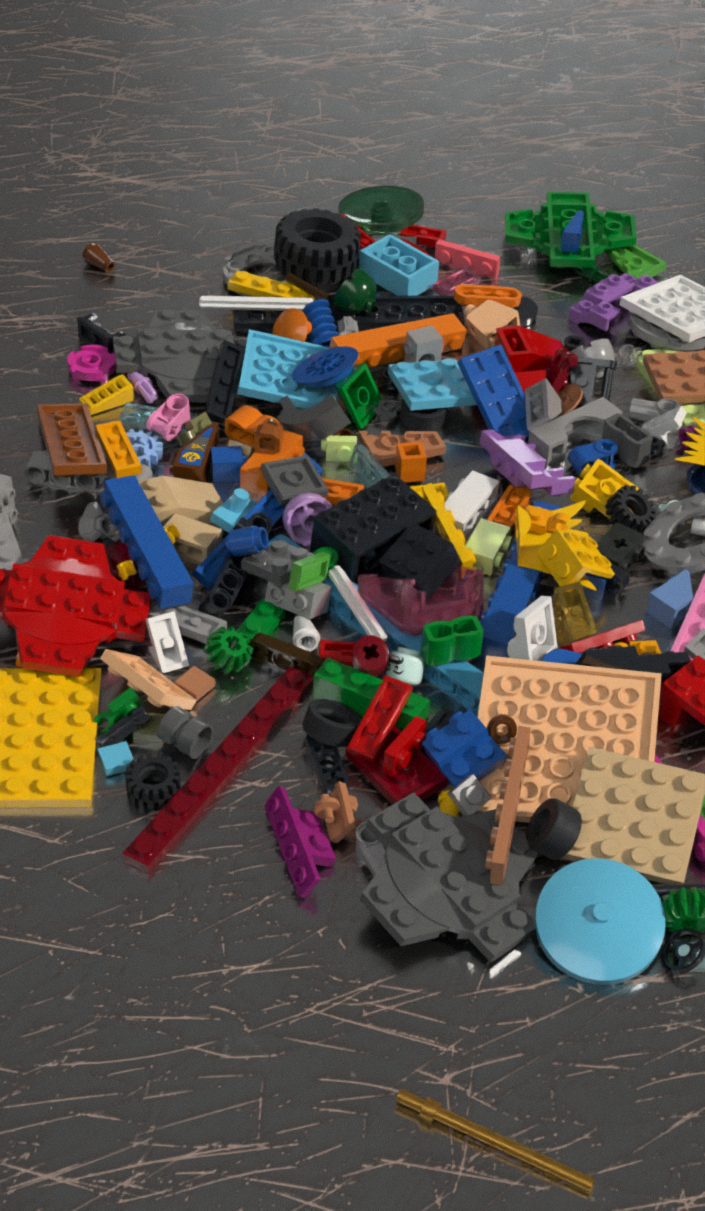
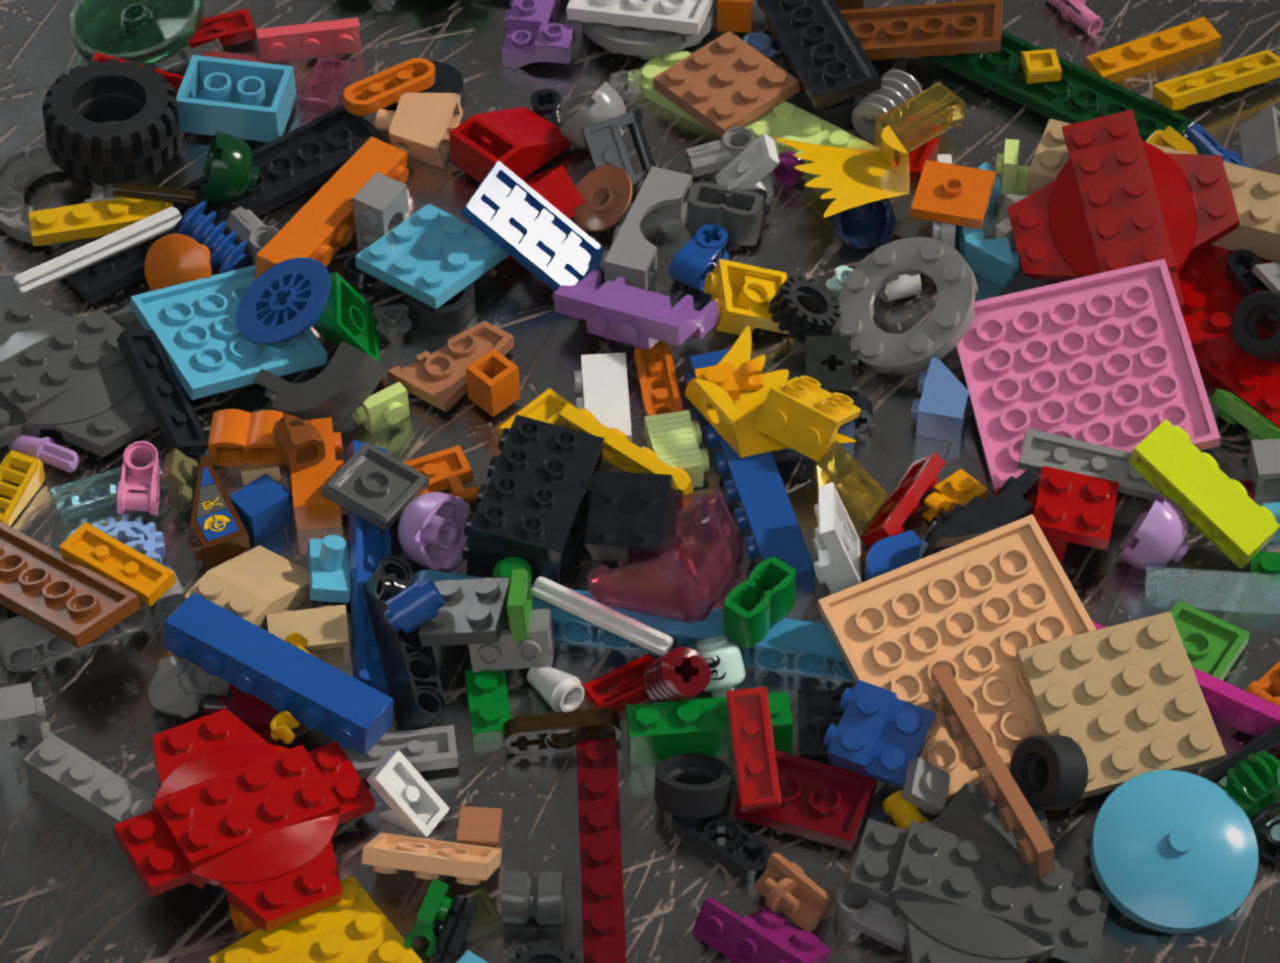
camera: 30 degrees left, 5 degrees up
green gear [203,626,254,675] -> none
clear light blue plate [348,445,390,488] -> none
red plate [383,716,426,777] -> none
reddish brown plate [487,714,517,744] -> none
light grey slope [525,378,562,431] -> none
dark red plate [543,348,578,394] -> none

